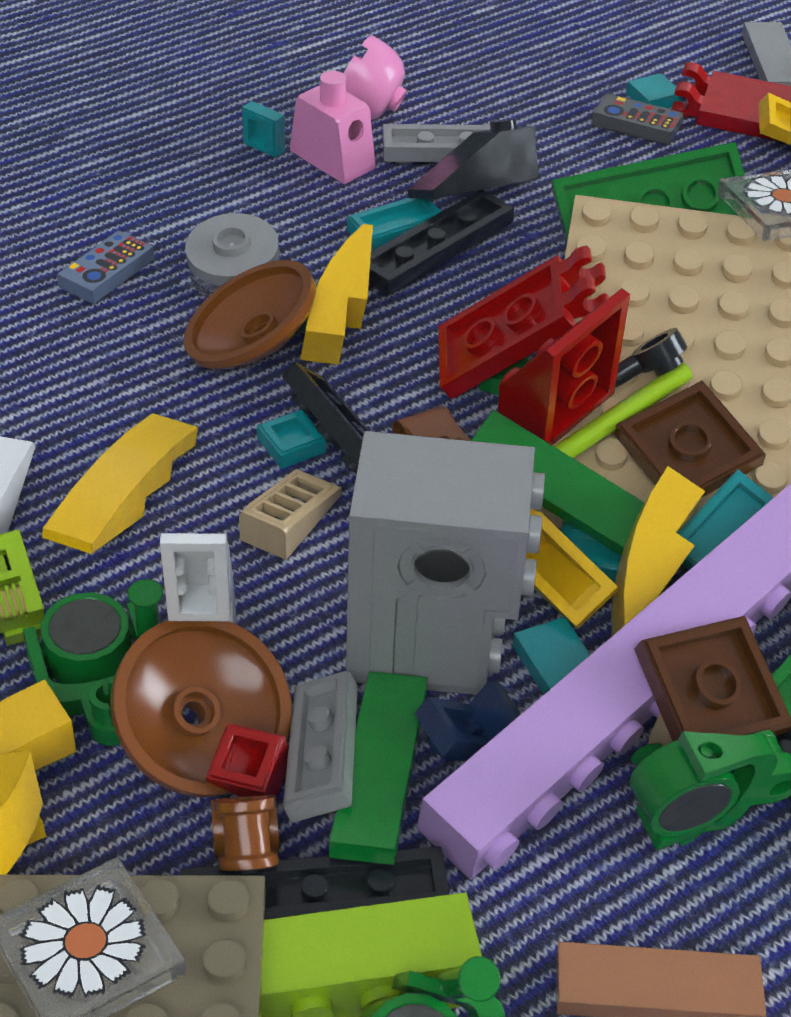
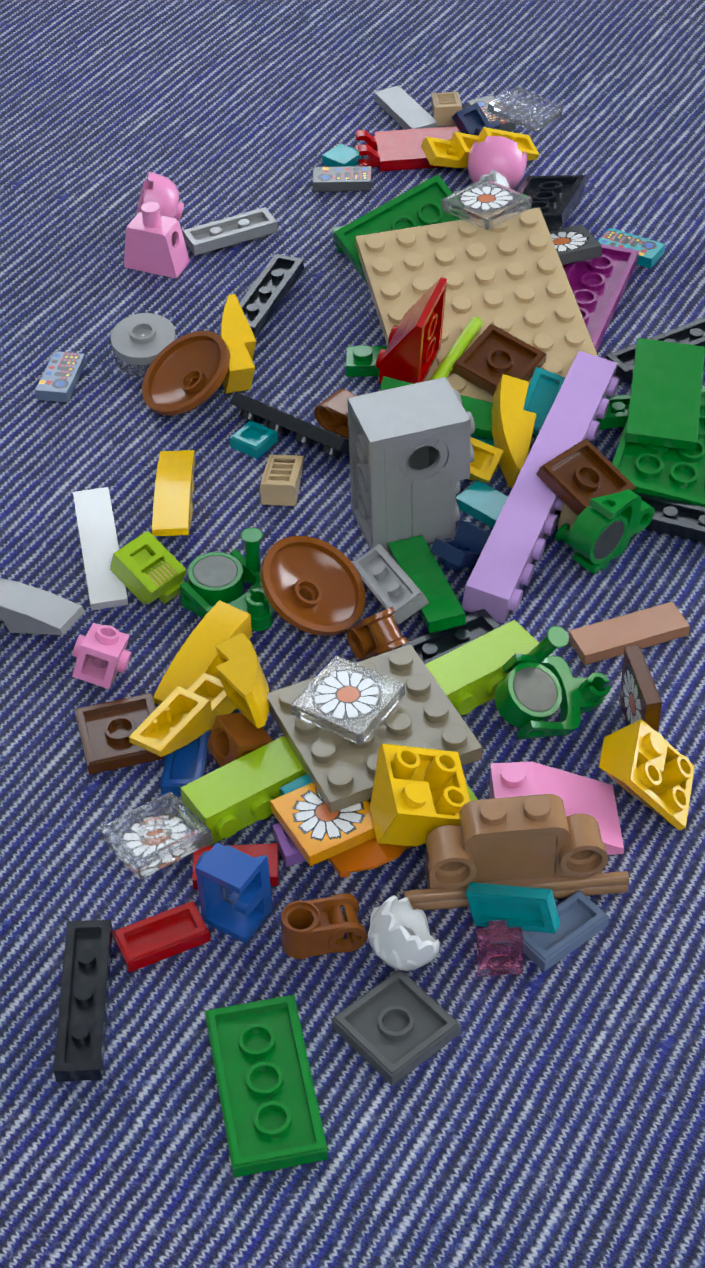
camera: 20 degrees left, 0 degrees up
white slope [160,533,237,624] -> none
red slope [206,723,289,800] -> none
teal tile [242,101,285,158] -> none
teal tile [347,198,442,251] -> none
black slope [408,119,539,199] -> none
red tile [438,245,609,399] -> none
black plate [615,328,688,387] -> none

